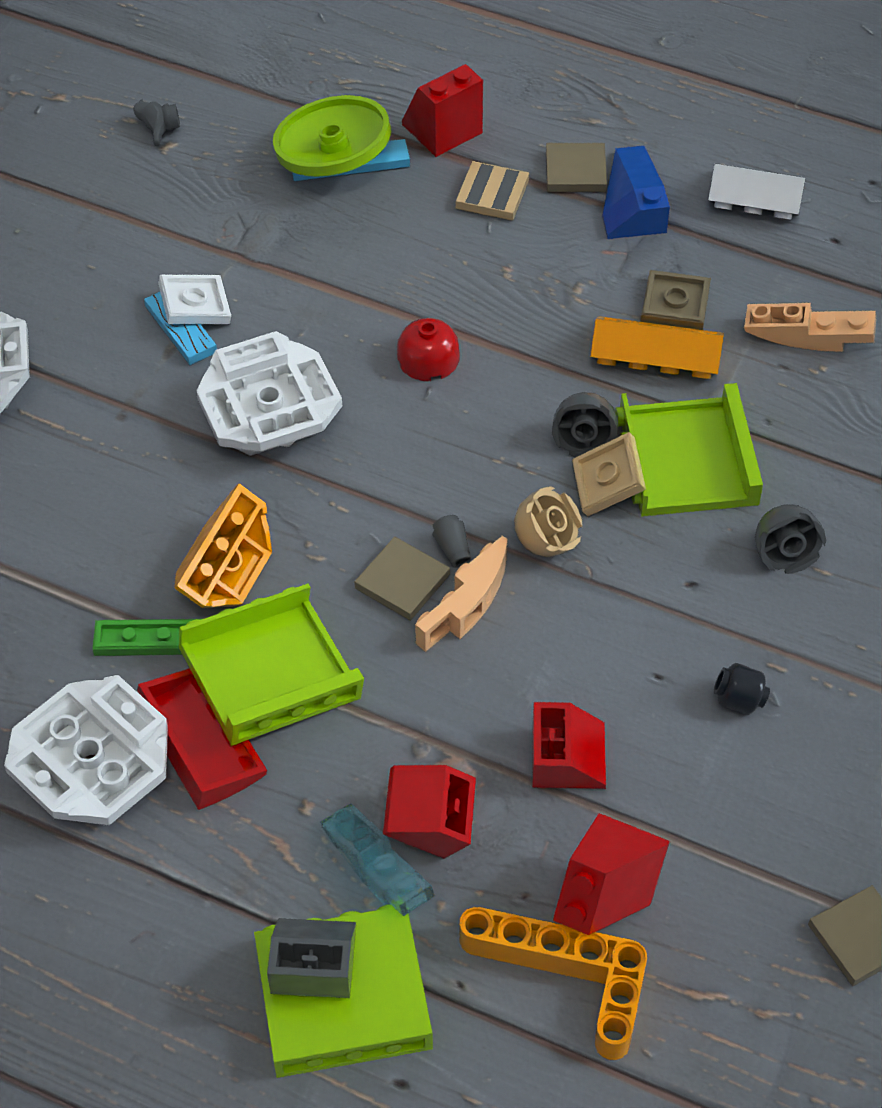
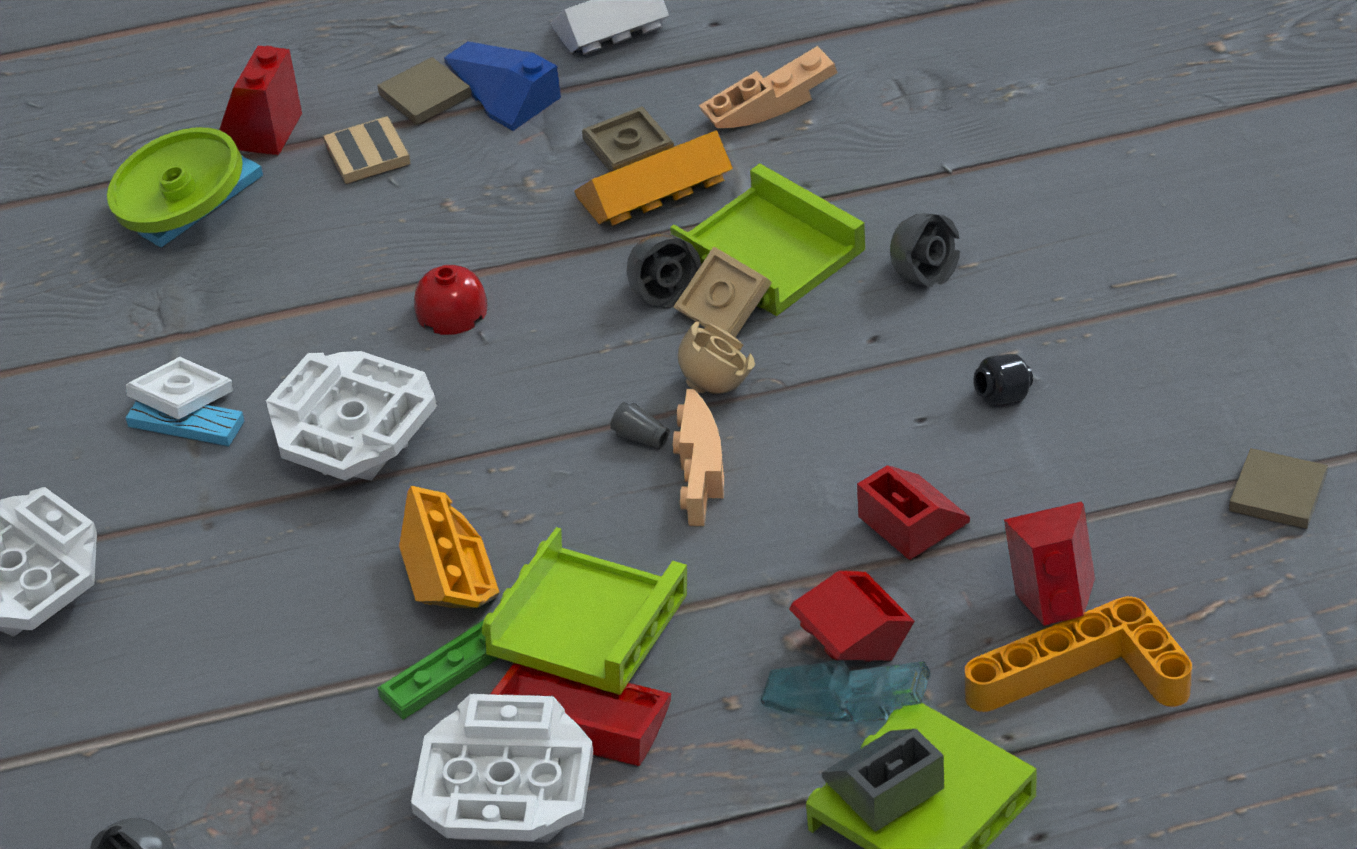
camera: 35 degrees left, 10 degrees down
dark tan tile [354,536,450,621] -> none

